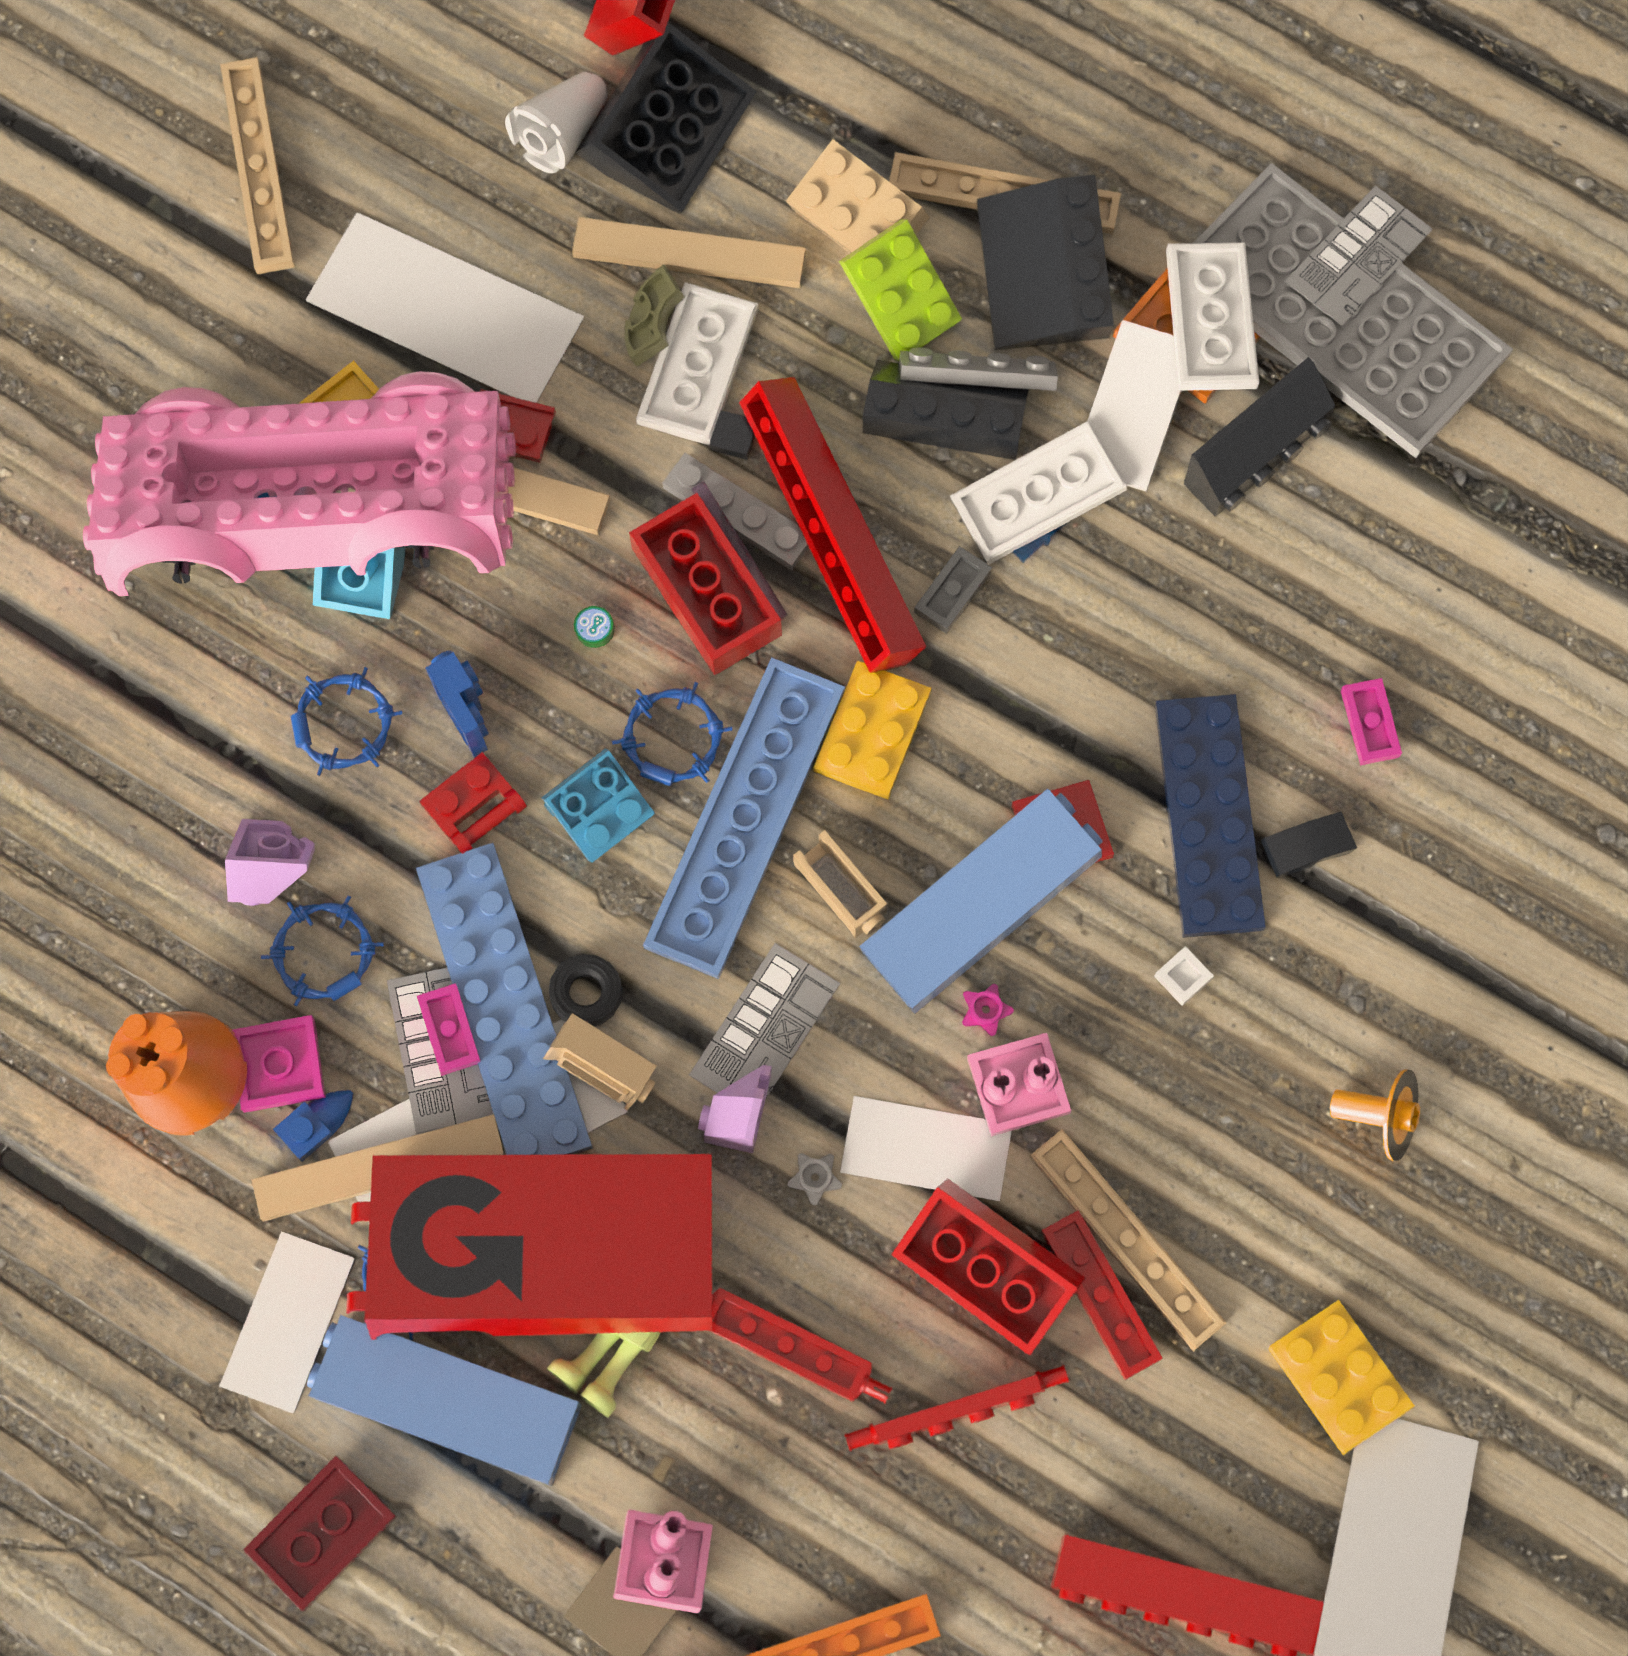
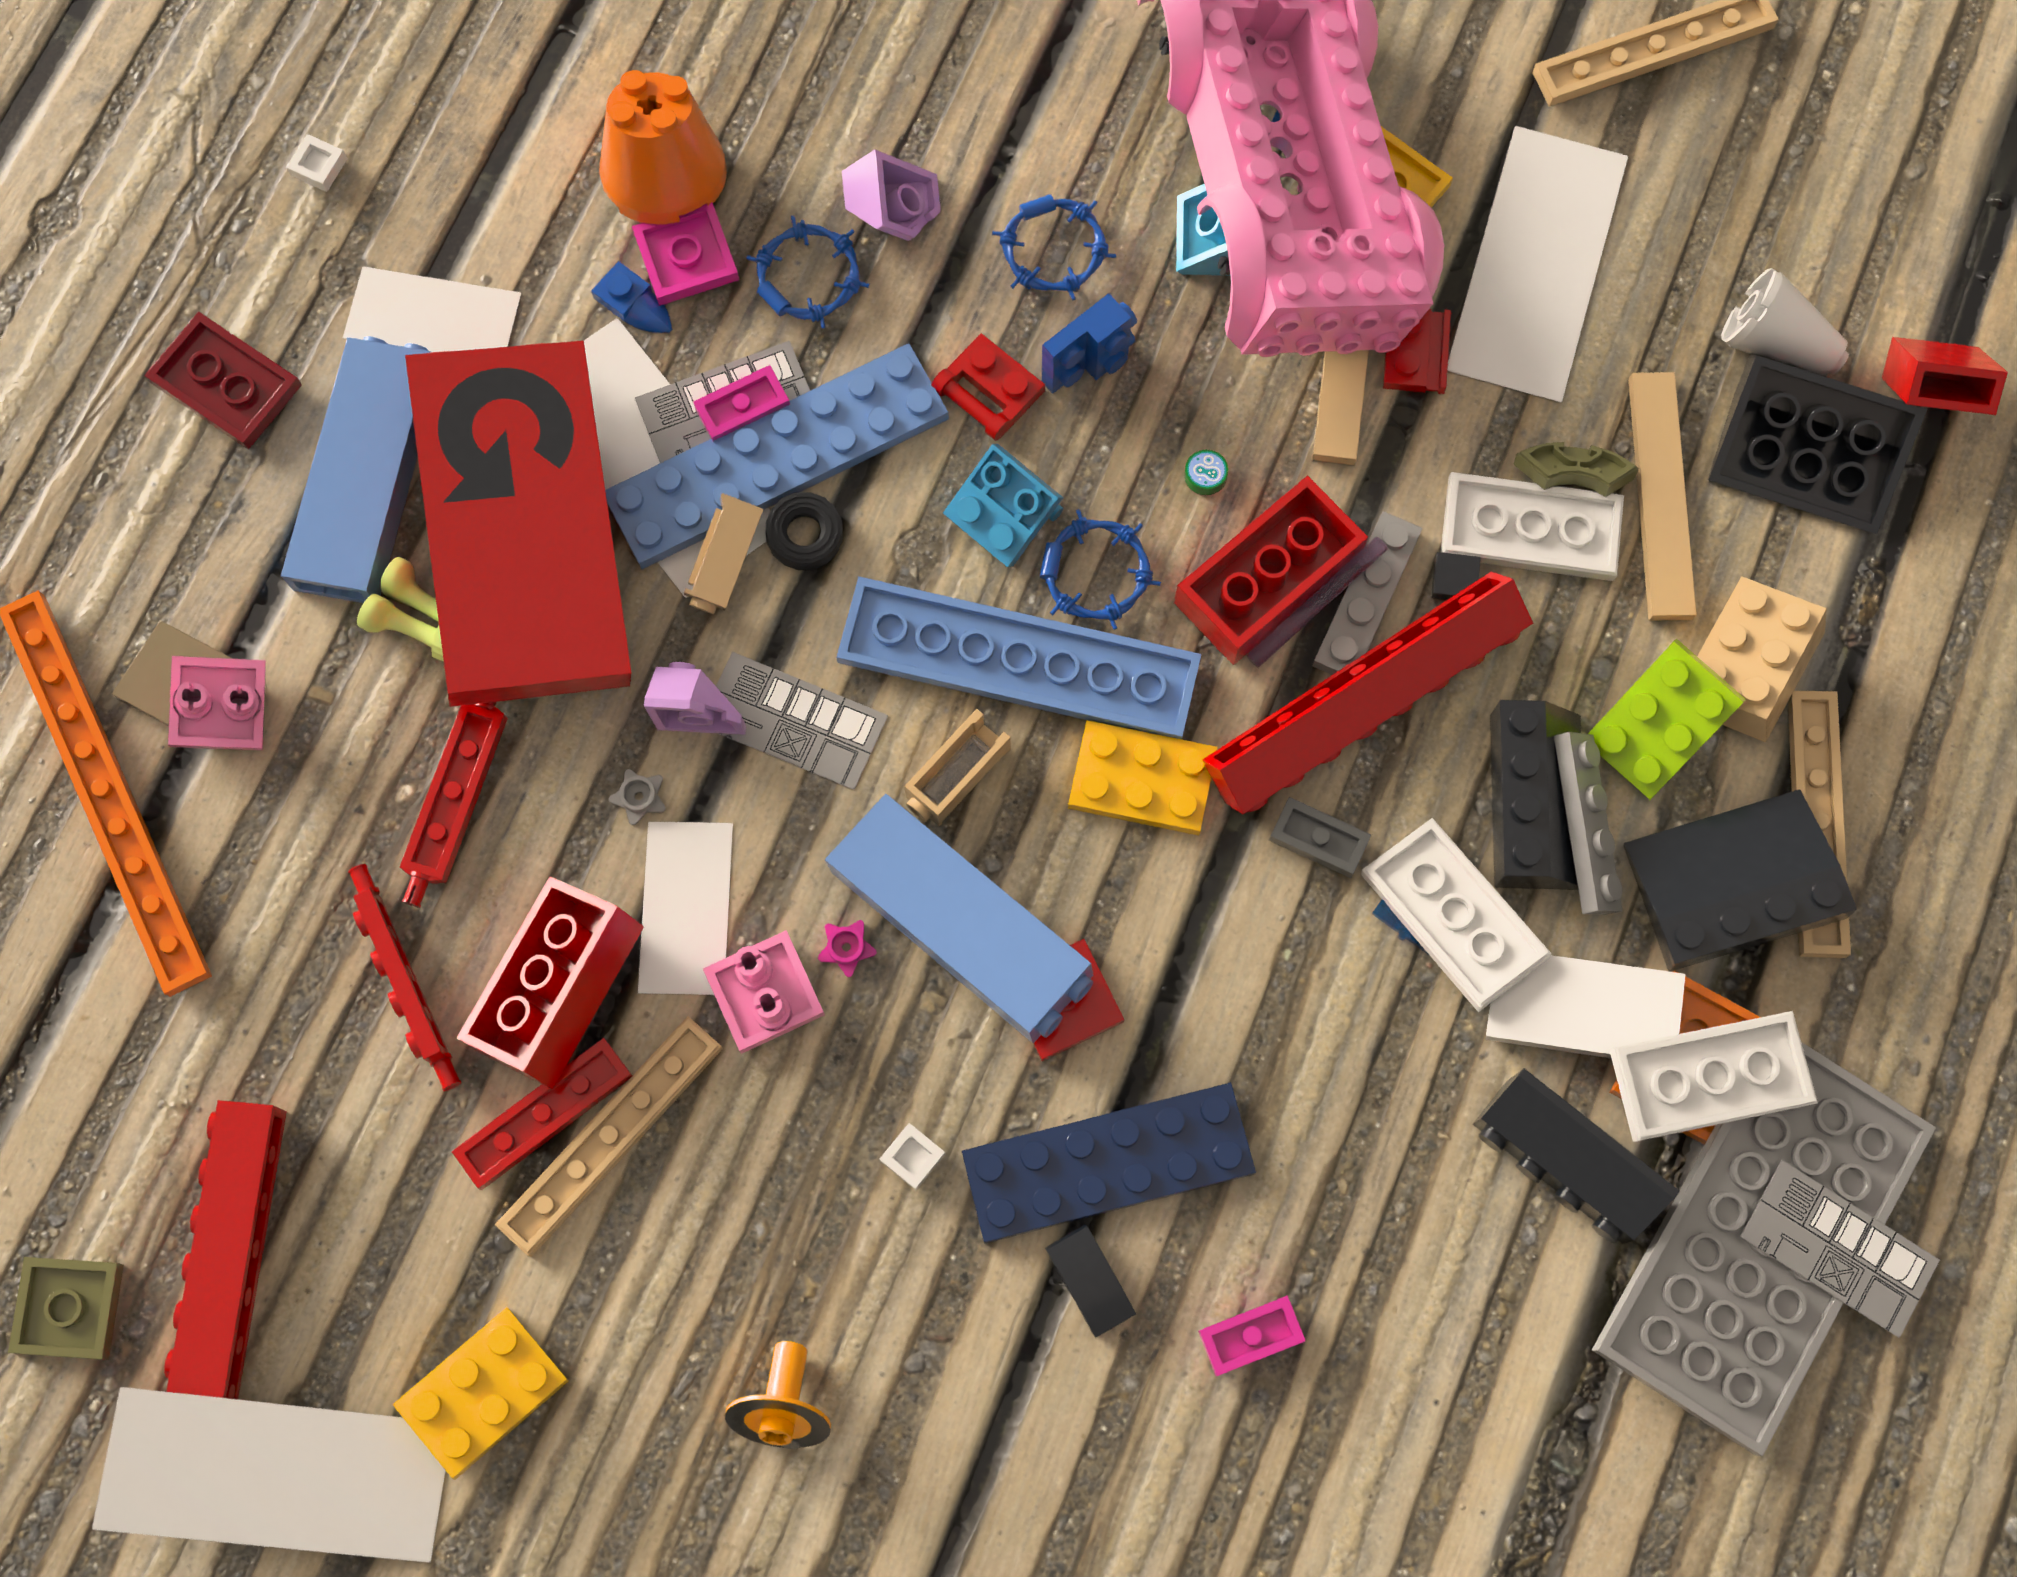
camera: 80 degrees right, 0 degrees up
tan tile [251,1114,505,1221] -> none
none -> white plate [286,134,348,192]

